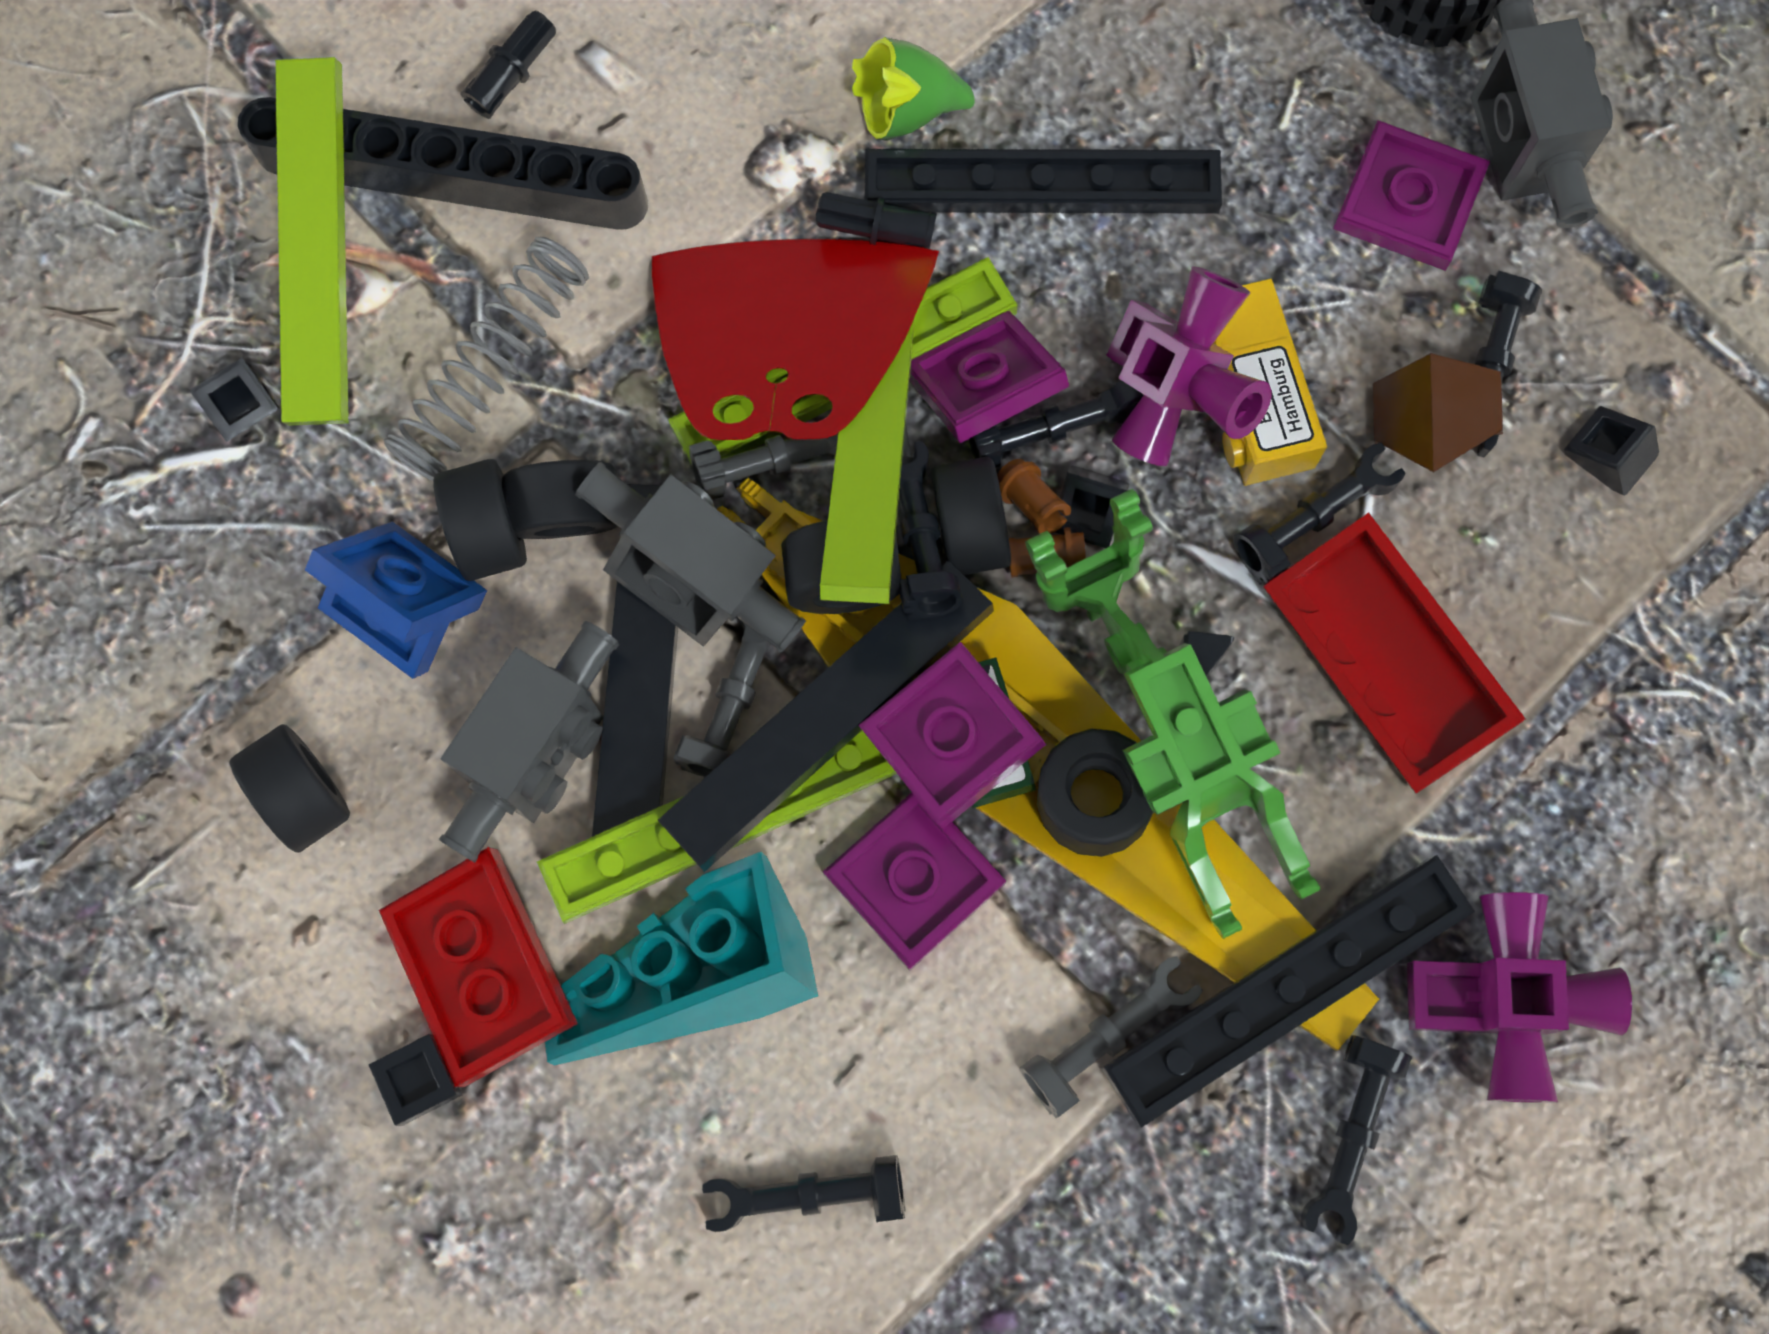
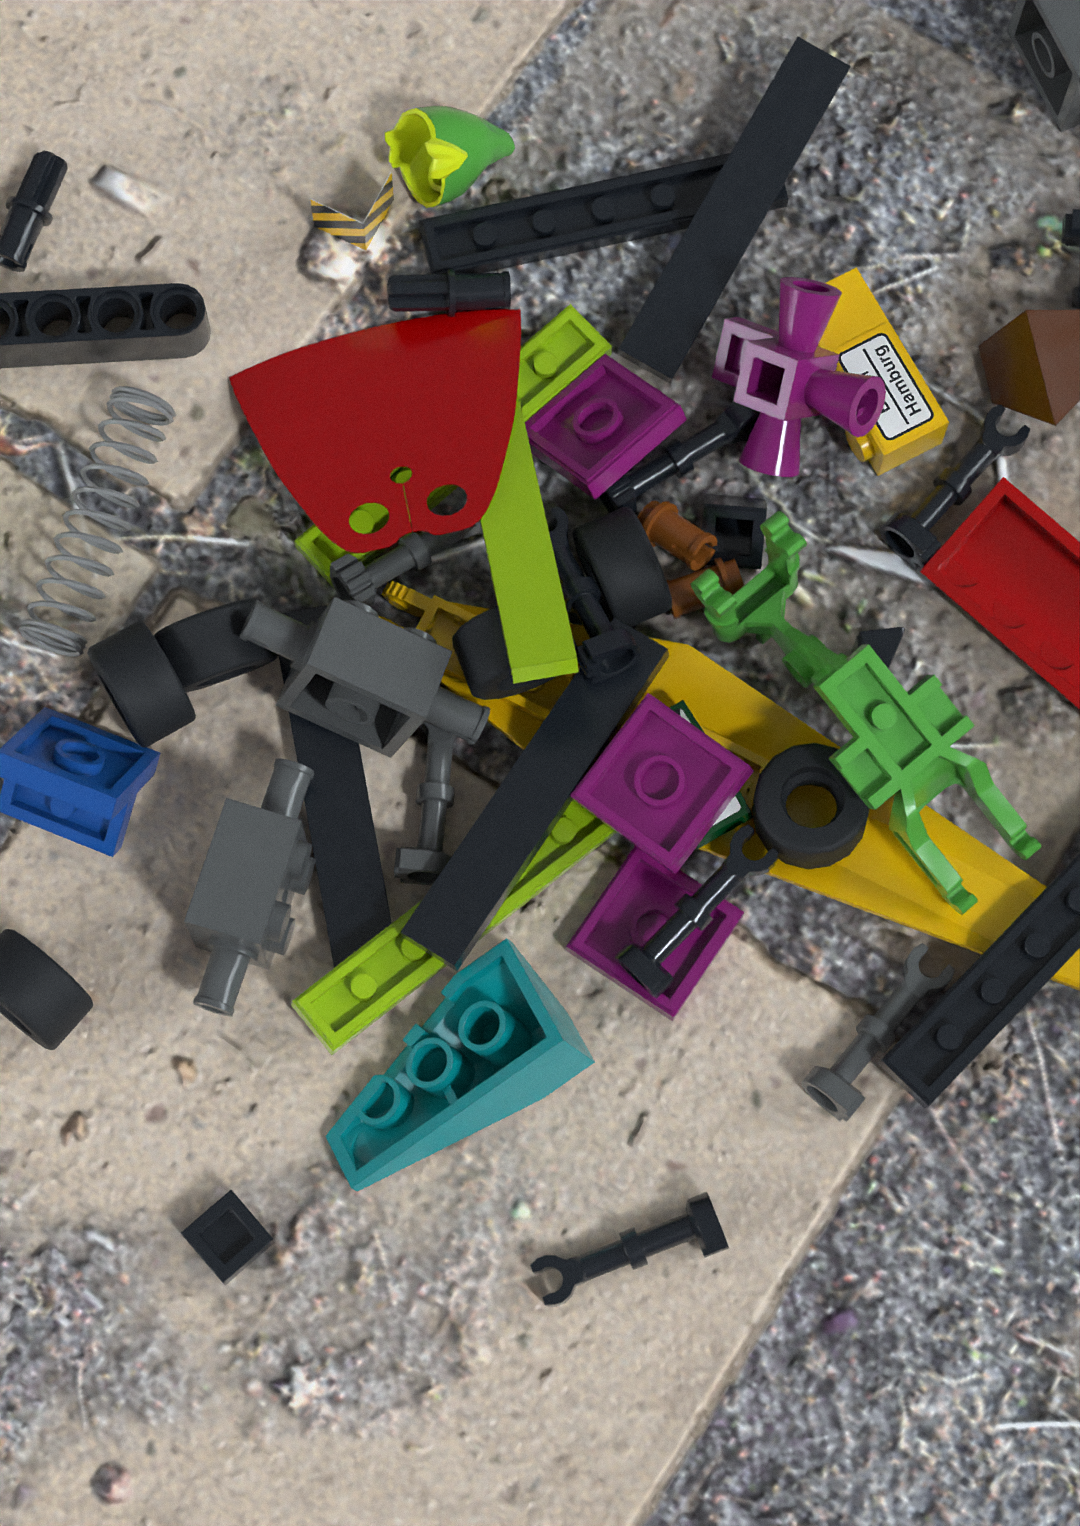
camera: 20 degrees left, 0 degrees up
red tile [379,847,578,1087] -> none
magenta tile [1333,120,1490,271] -> none
none -> sticker [310,172,394,250]
none -> black piece [614,825,779,999]
none -> black tile [617,36,851,384]

